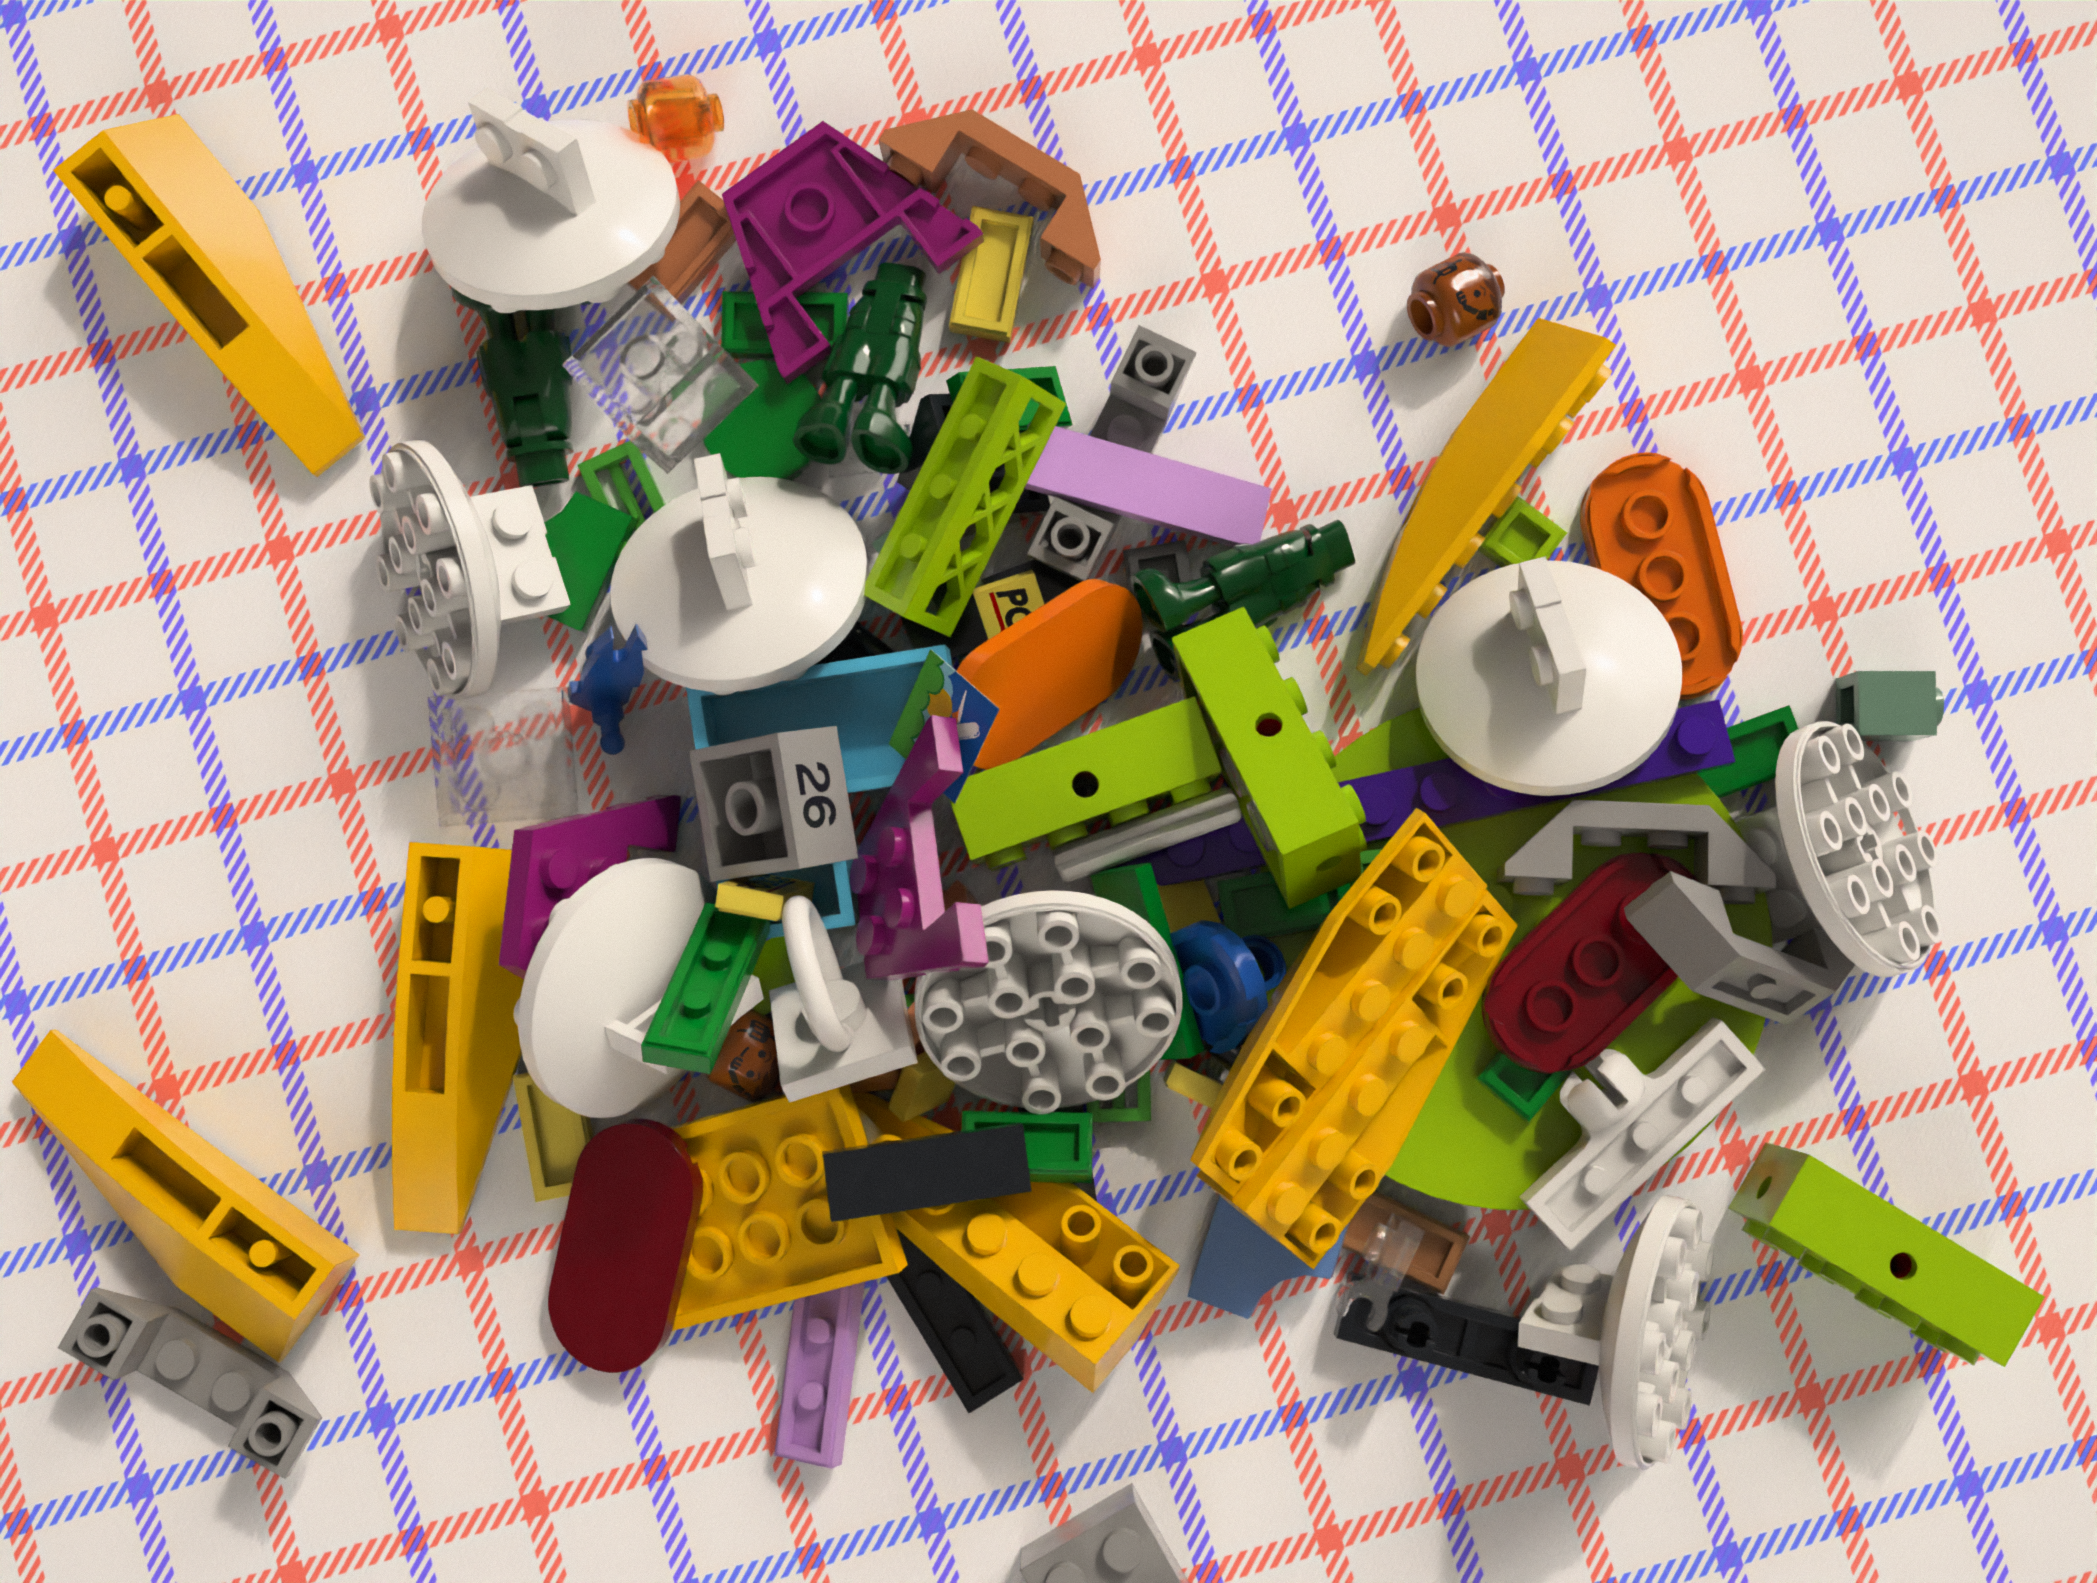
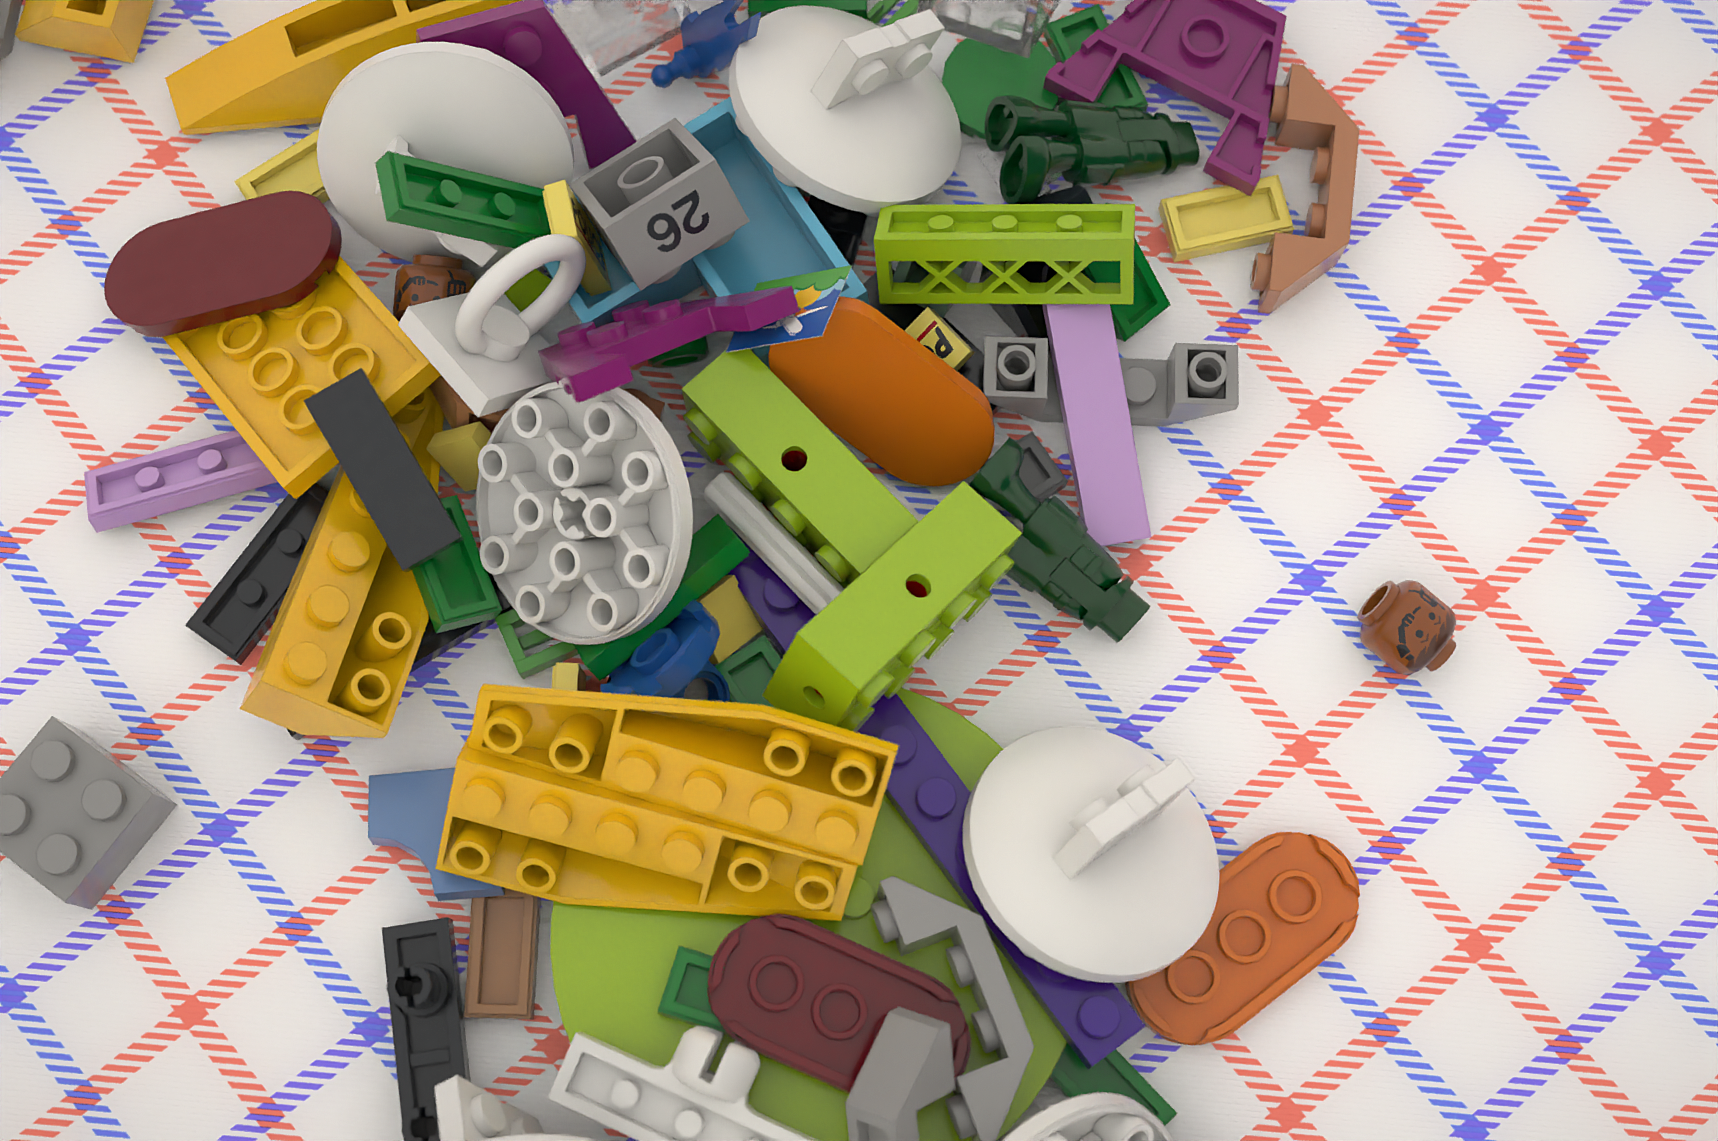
camera: 60 degrees right, 10 degrees down
clear plate [1334,1212,1425,1332] -> none
yellow wedge [1356,318,1617,676] -> none
lime tile [1478,496,1567,568] -> none

